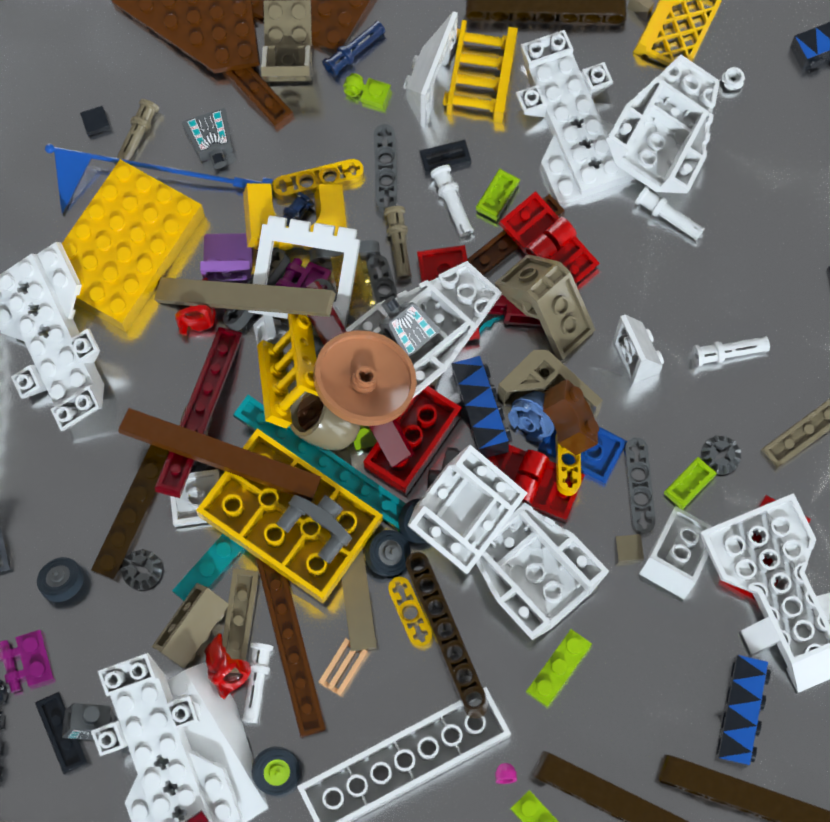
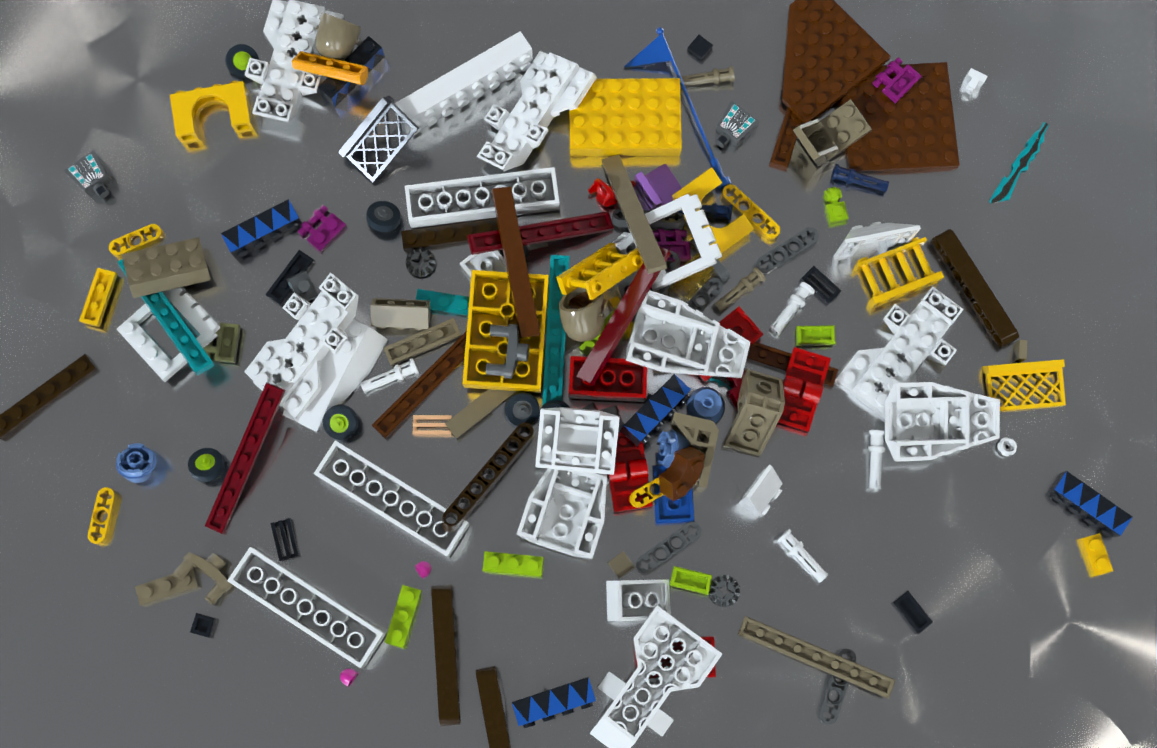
camera: 55 degrees right, 5 degrees up
red hair [204,633,251,699] -> none
nougat dish [313,330,416,426] -> none
torso [379,296,441,357] -> none
yellow beam [388,577,432,648] -> none
none -> white brick [405,167,559,228]
none -> medium blue cone [687,387,725,423]

